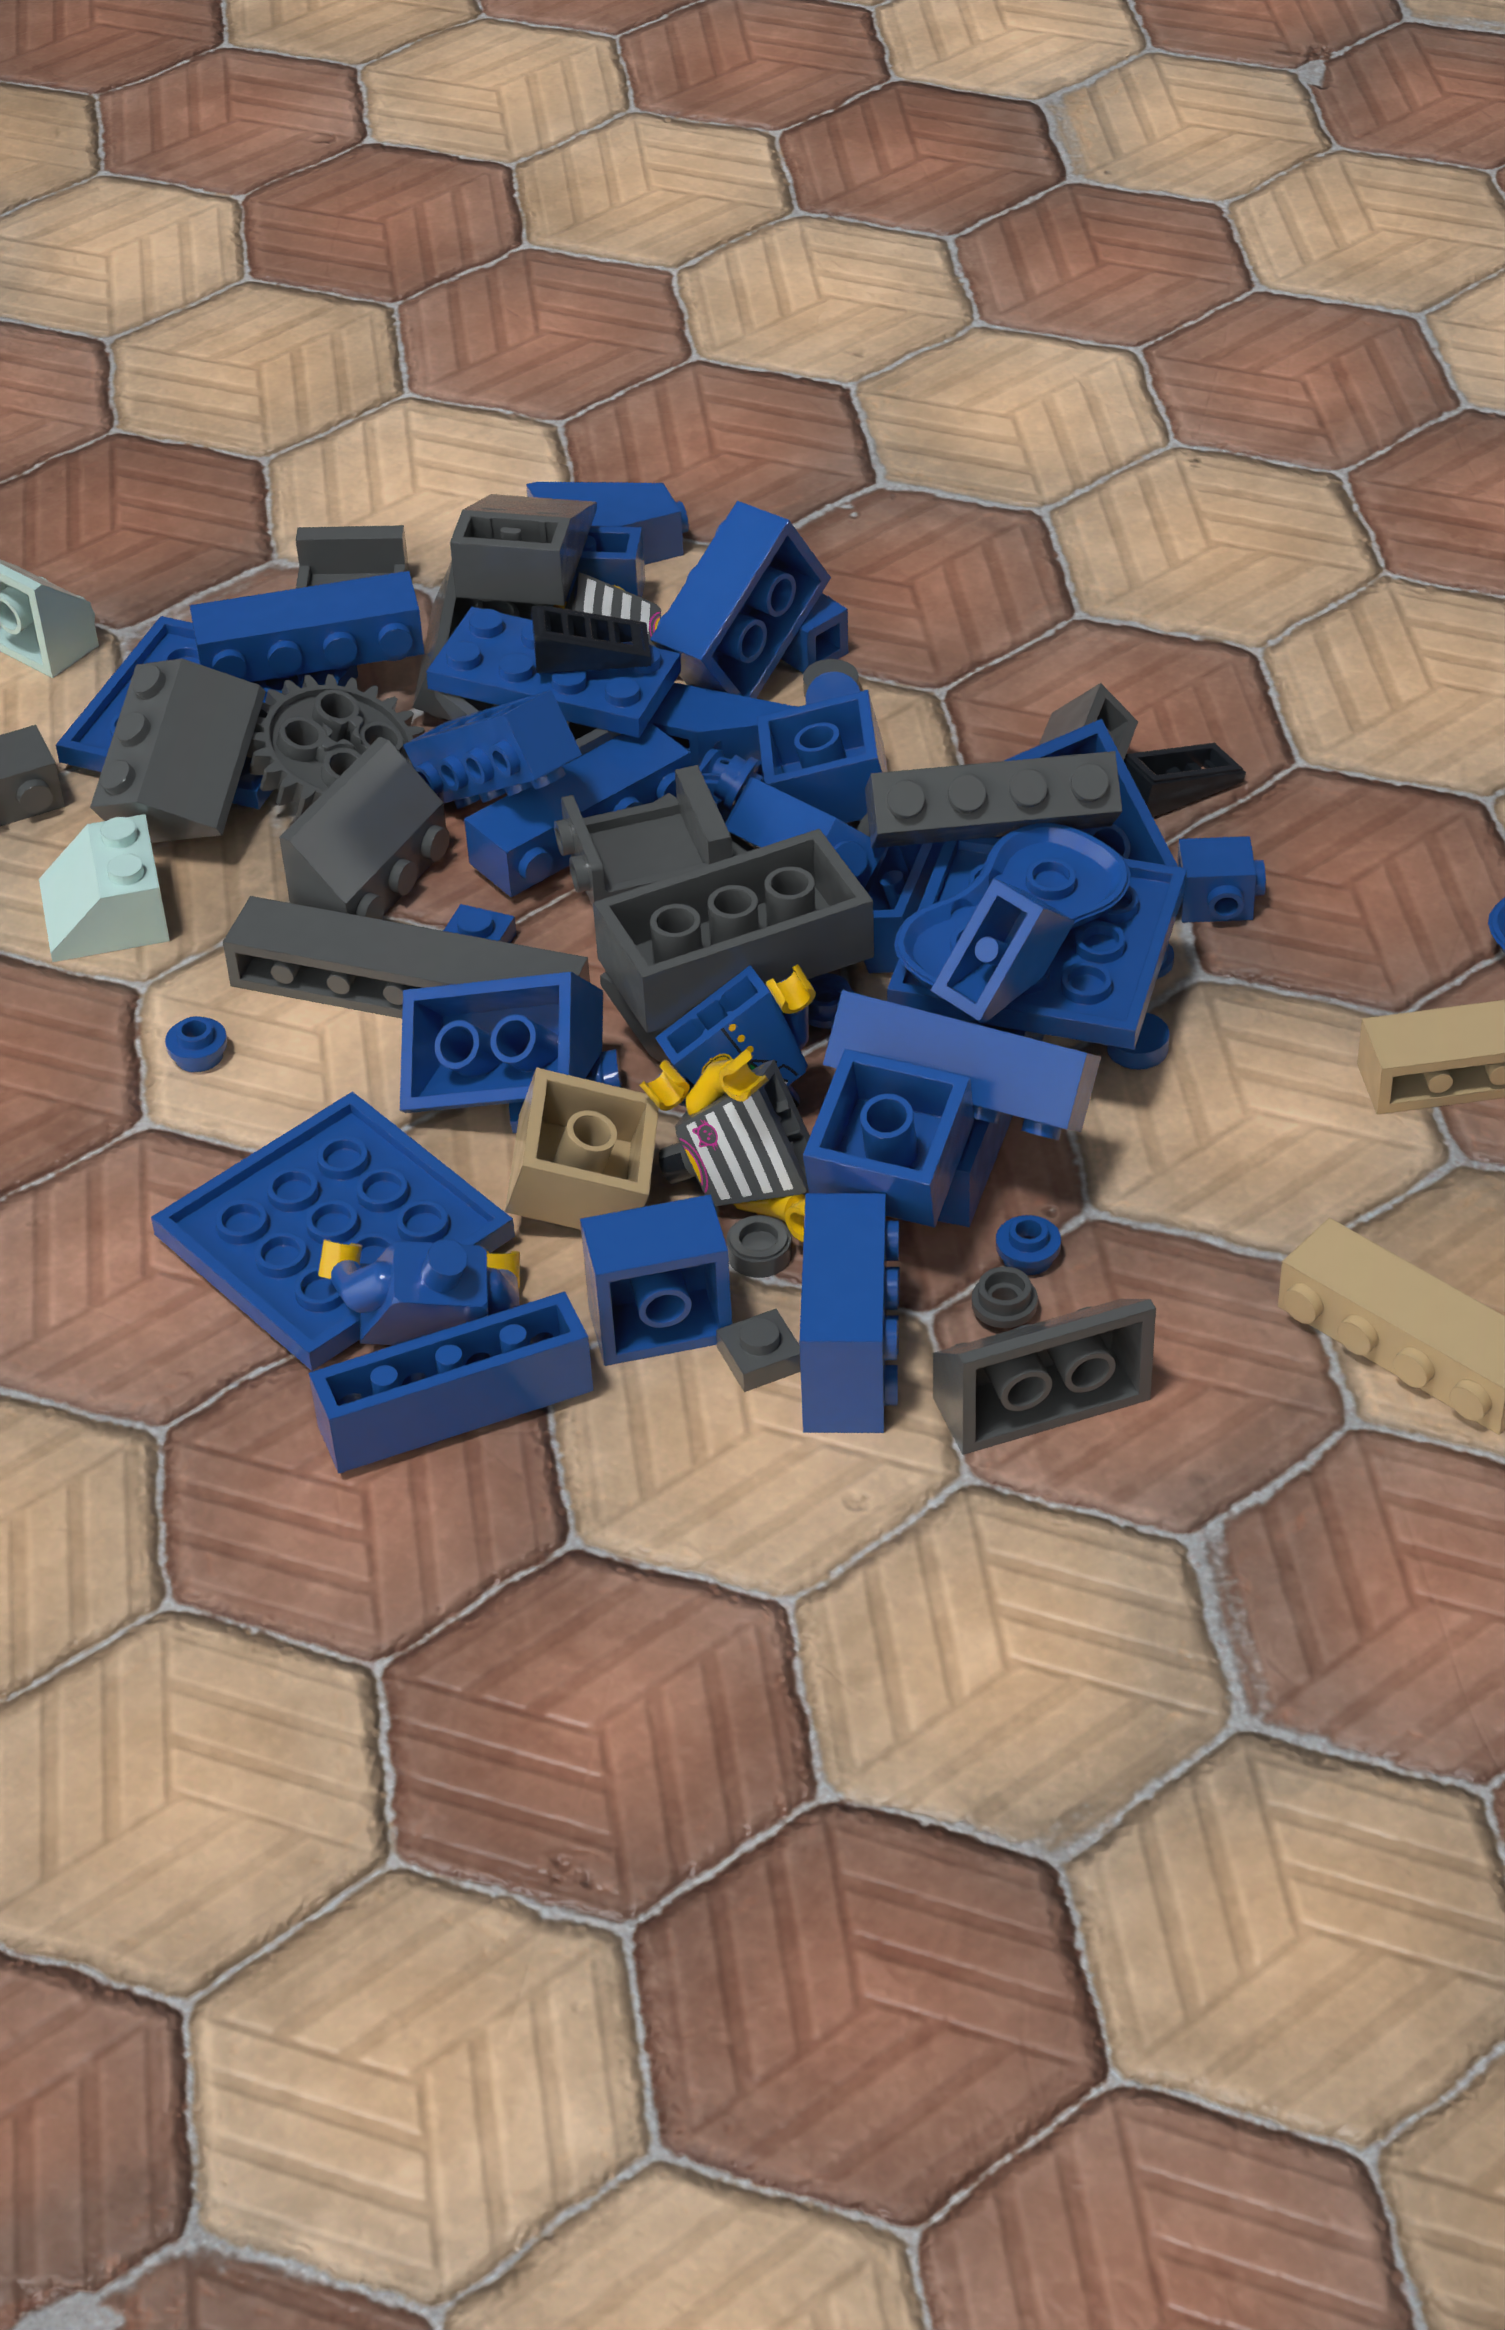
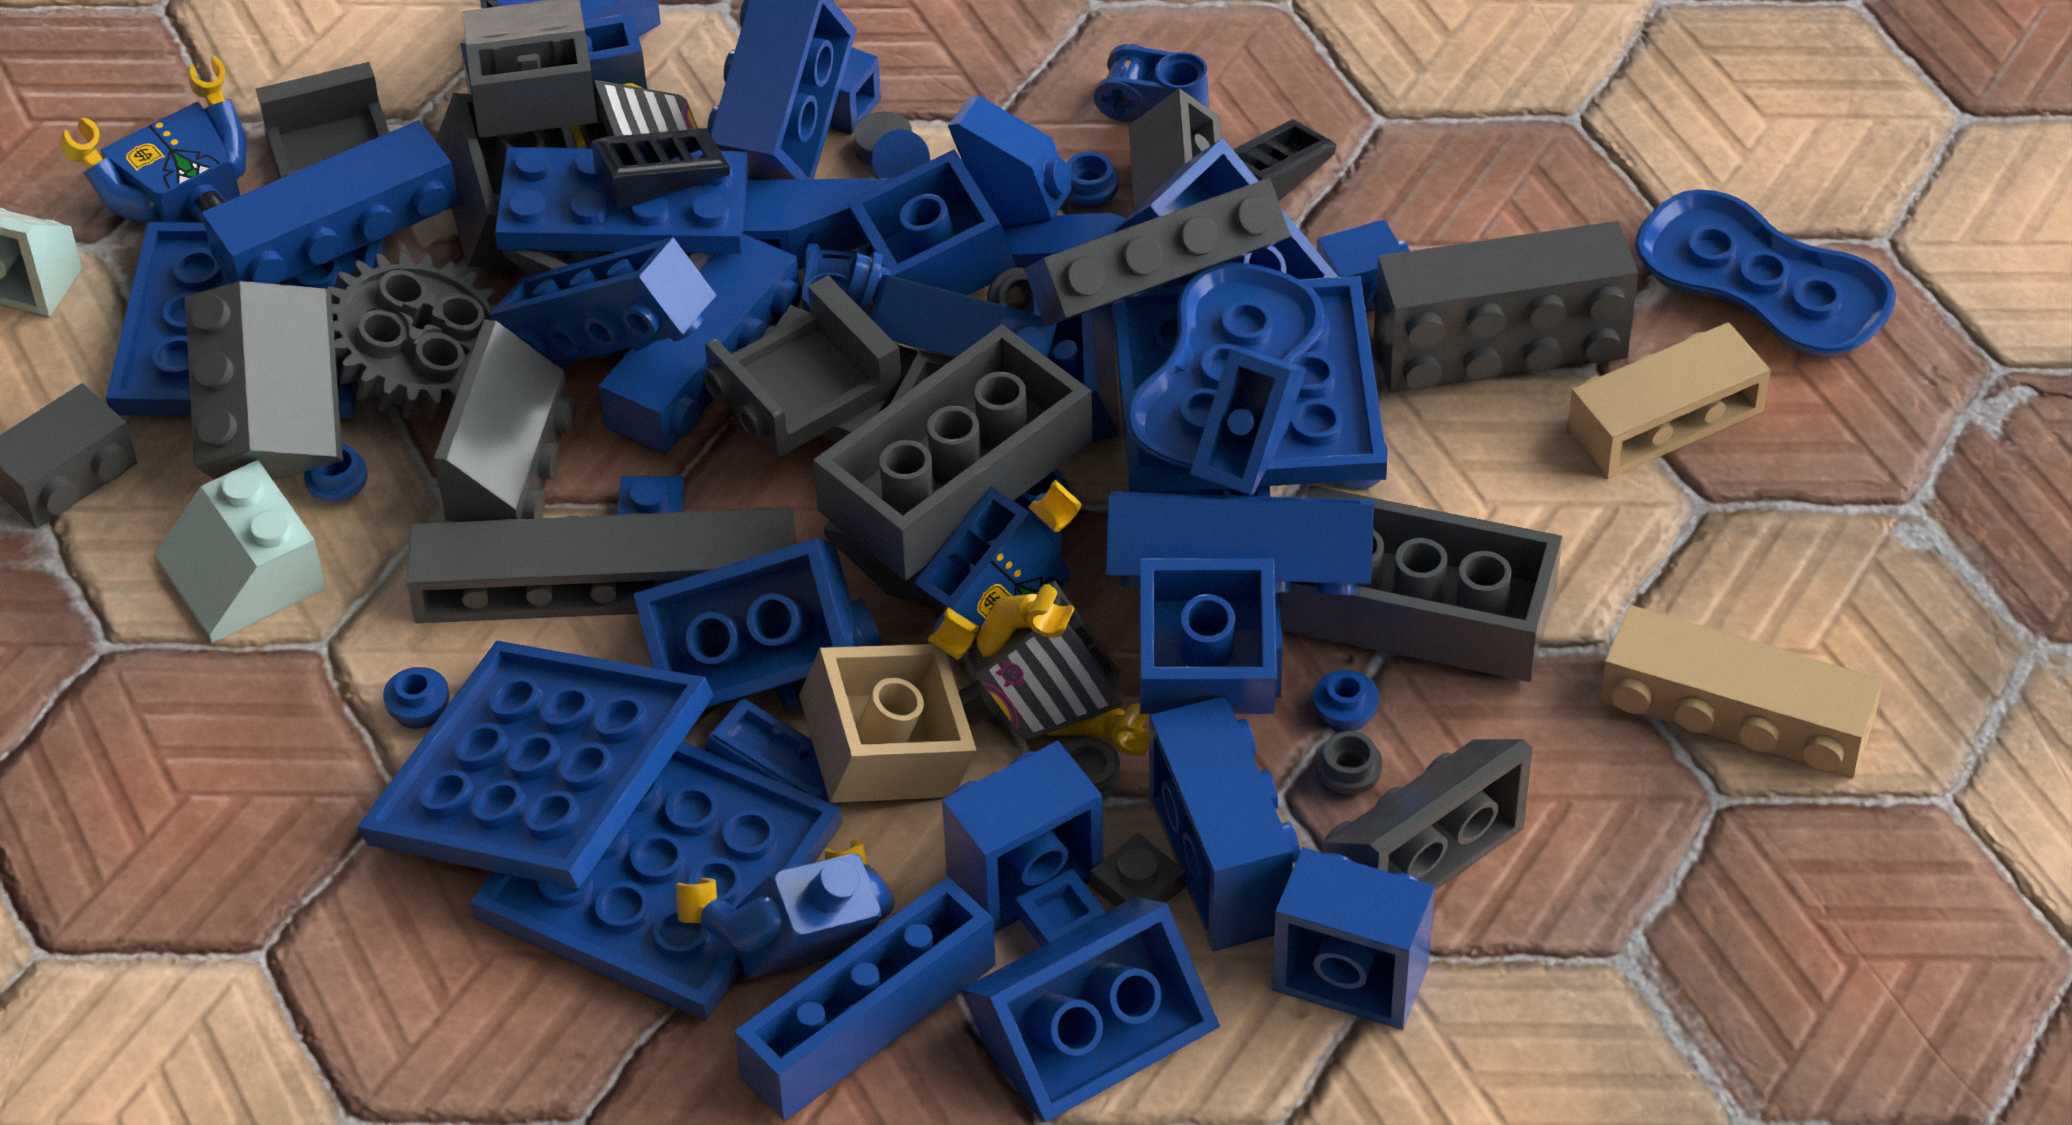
camera: 20 degrees left, 5 degrees up
none -> blue torso [60,56,247,224]
none -> blue plate [304,444,368,502]
none -> blue plate [357,640,714,890]
none -> blue plate [704,698,829,802]
none -> blue slope [948,95,1072,227]
none -> blue slope [961,897,1220,1123]
none -> blue plate [1015,868,1106,947]
none -> blue plate [1067,151,1119,206]
none -> blue piece [1093,44,1209,121]
none -> blue brick [1272,847,1435,1030]
none -> dark grey brick [1279,485,1563,682]
none -> dark grey brick [1373,221,1638,393]

